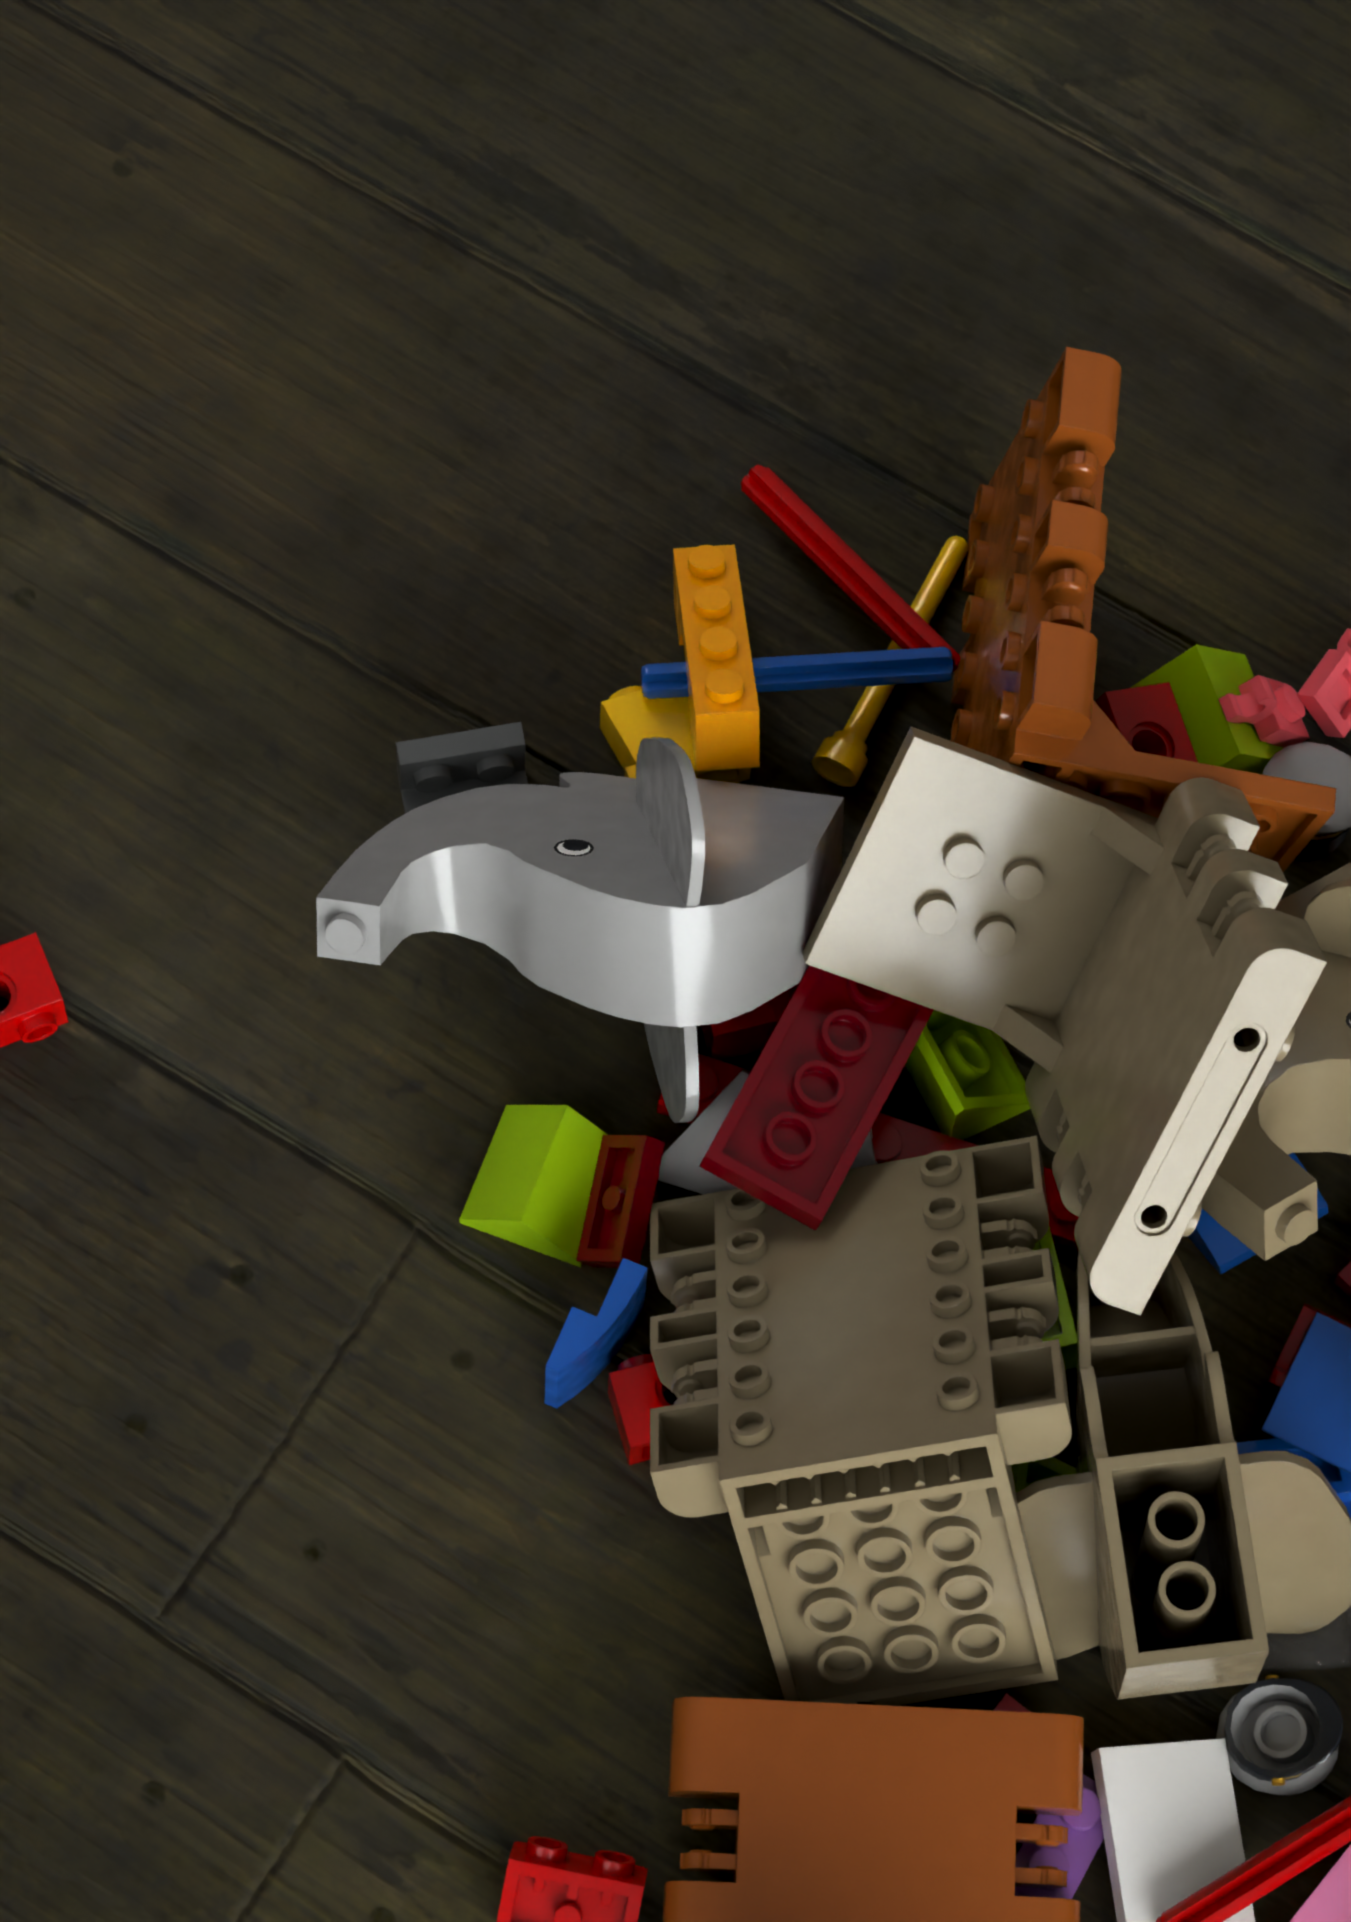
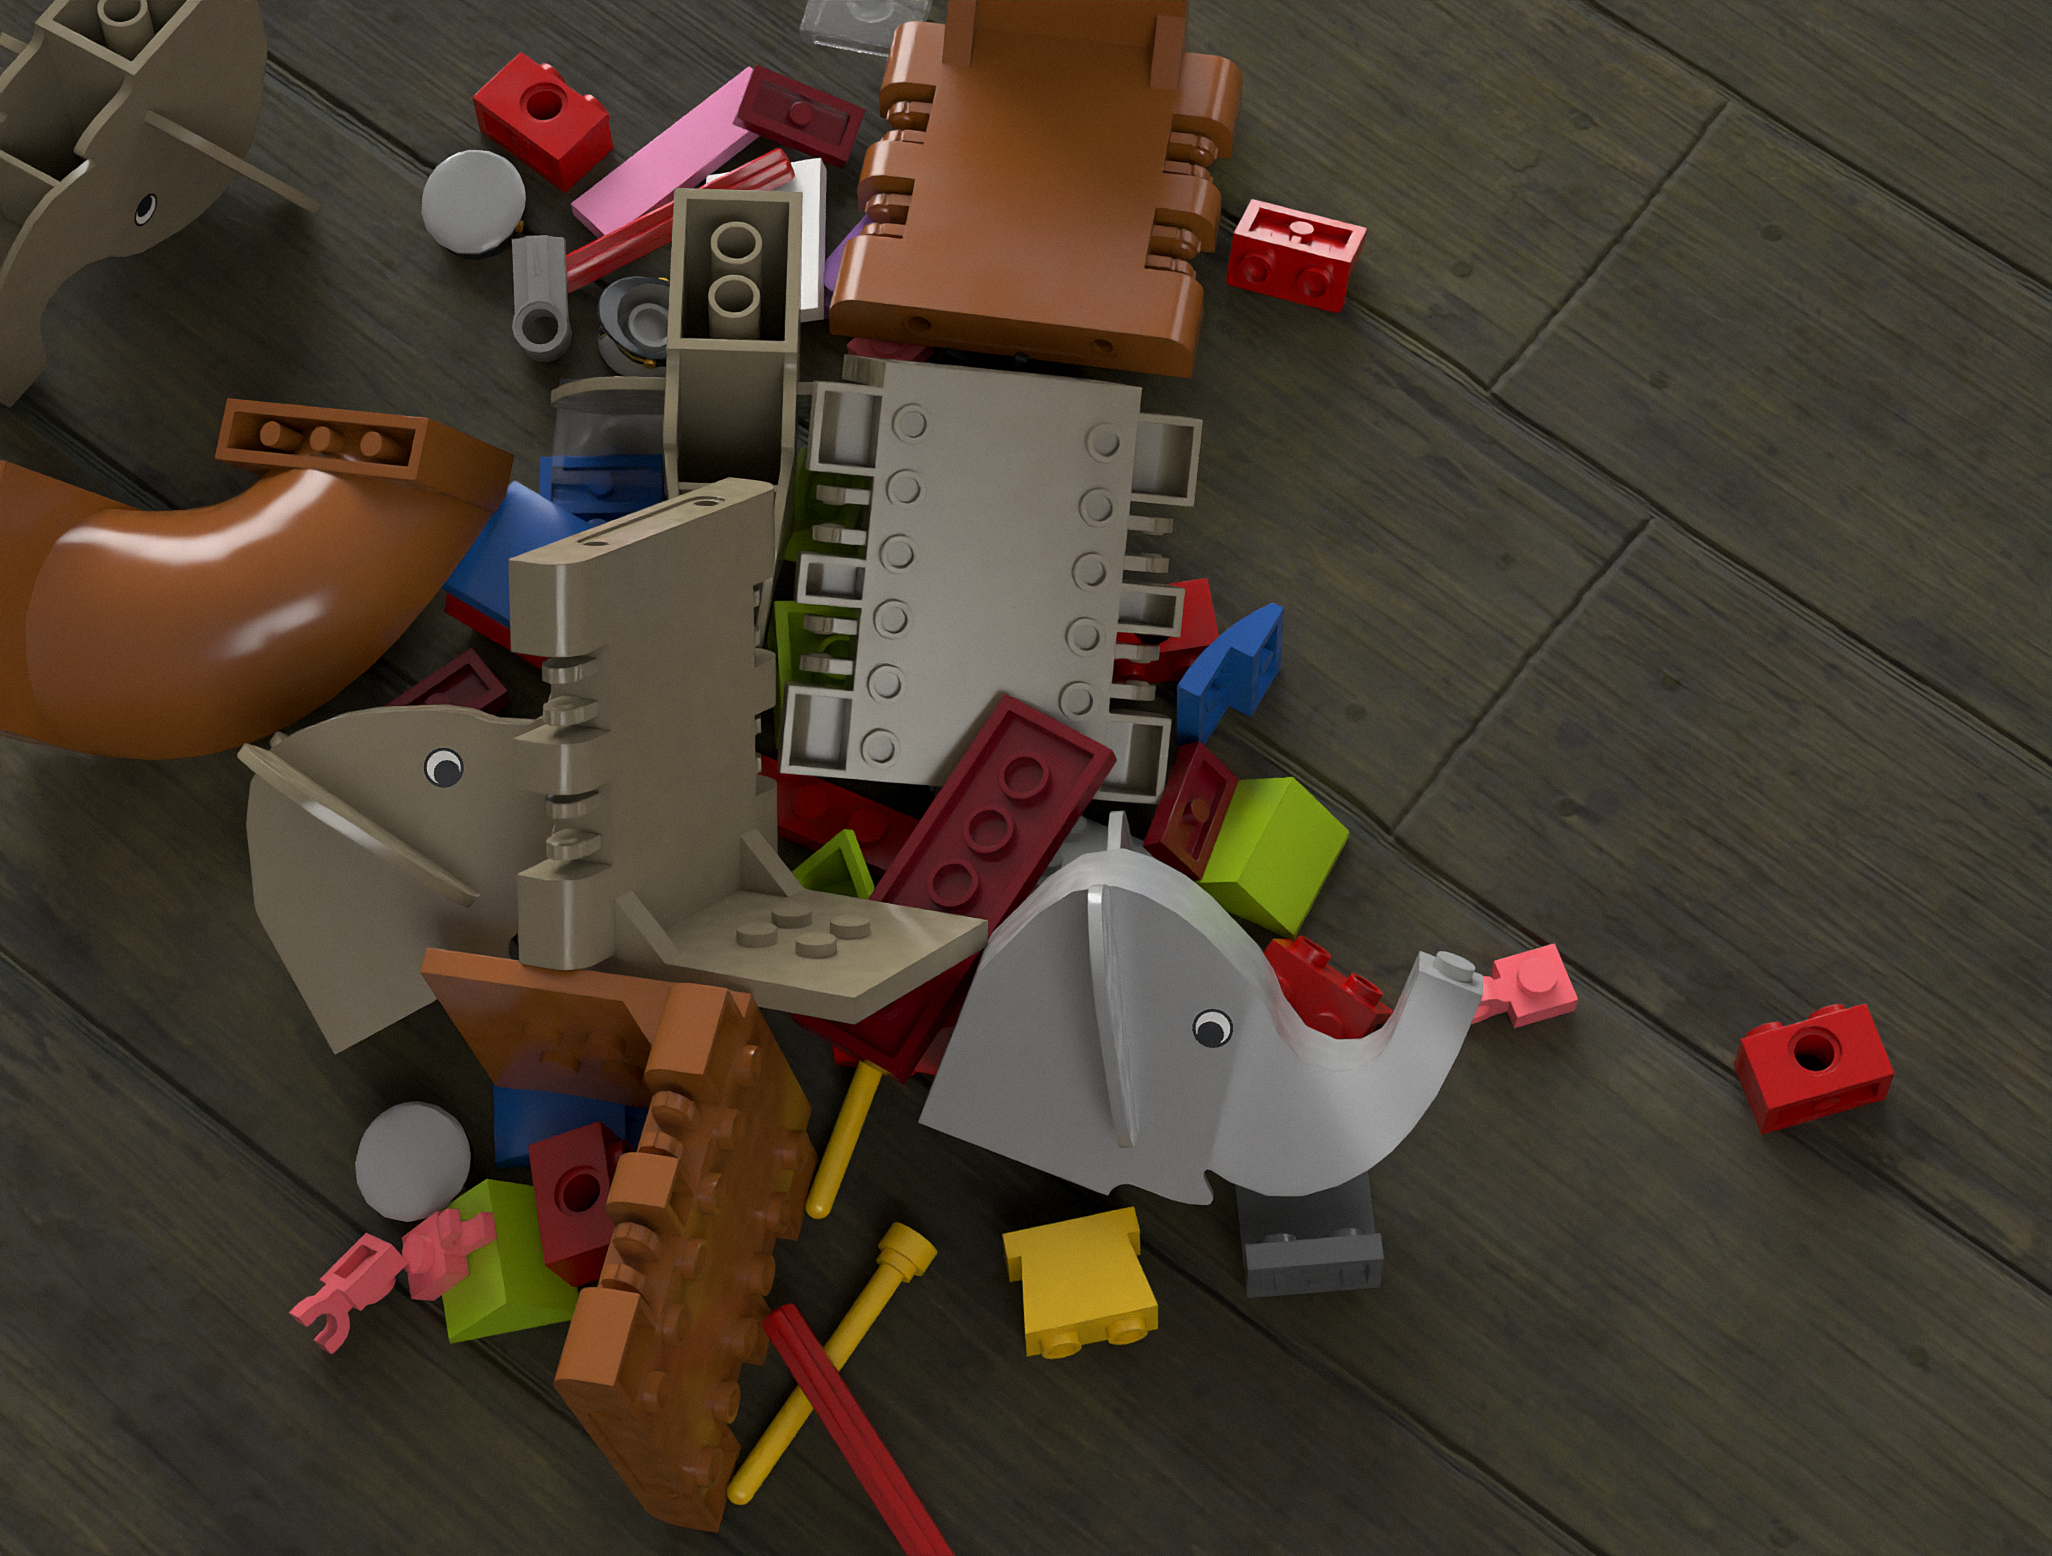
camera: 165 degrees left, 5 degrees down
blue axle [641,647,953,699] -> none
light orange arch [673,544,760,772] -> none
none -> red bracket [1264,935,1394,1039]
none -> coral plate [1471,943,1578,1028]

